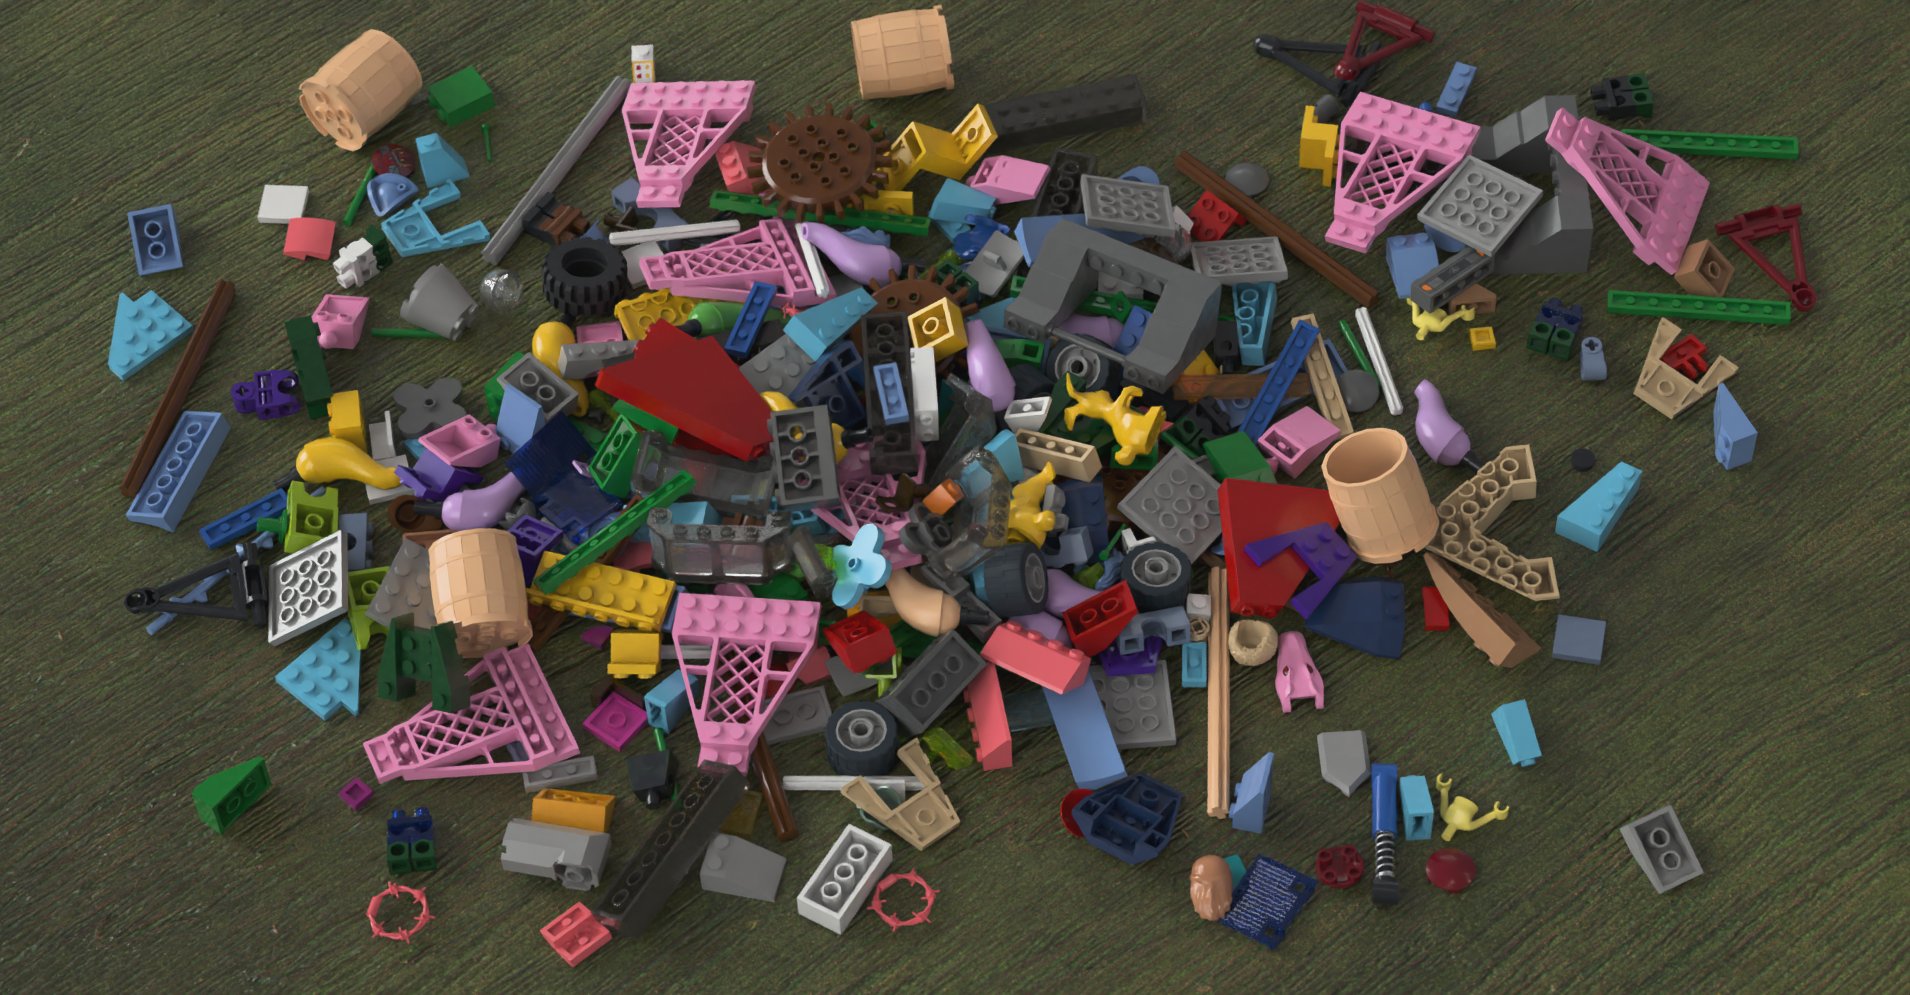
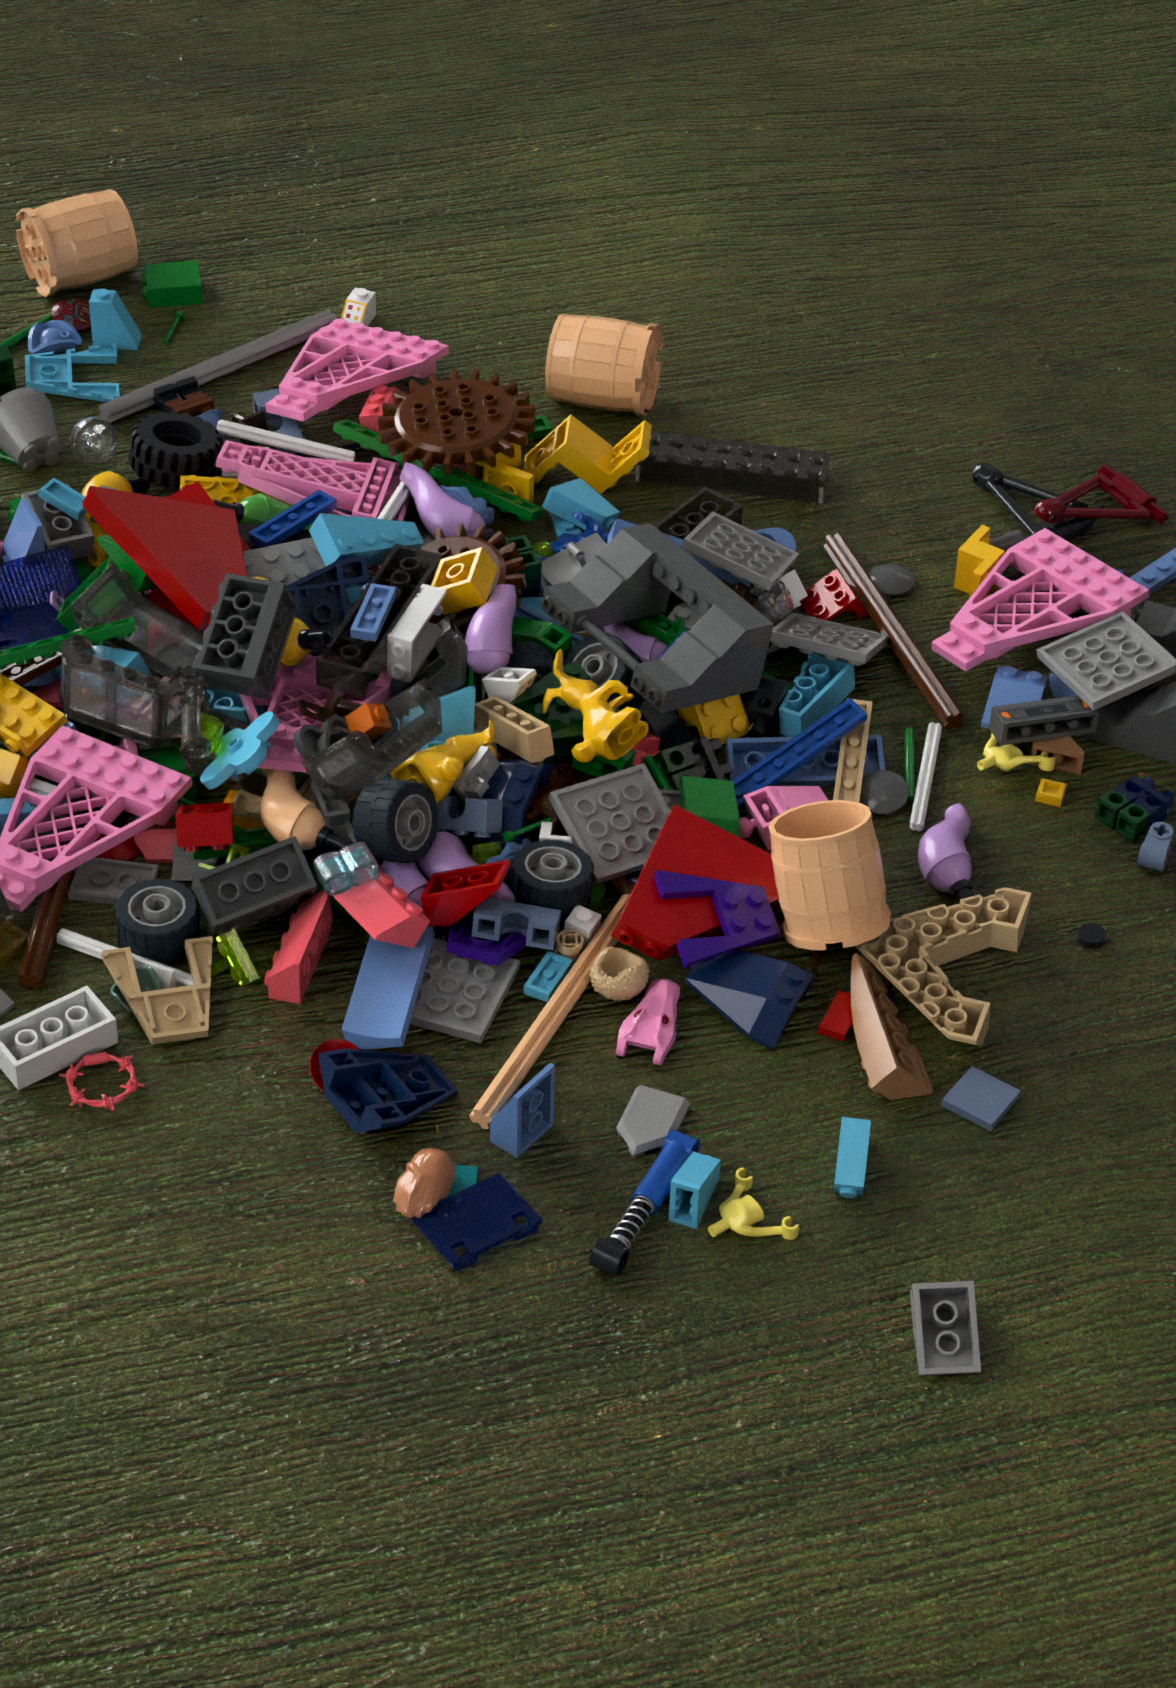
camera: 20 degrees right, 10 degrees down
bright pink slope [966,155,1050,206] -> none
clear light blue slope [1002,689,1054,732] -> none
clear orange tile [1173,373,1311,400] -> none
dark red dish [1315,845,1364,888] -> none
dark red dish [1426,848,1476,894] -> none
medium azure wedge [1555,461,1642,552] -> none
none -> medium azure tile [38,478,87,521]
none -> clear light blue brick [313,842,379,895]

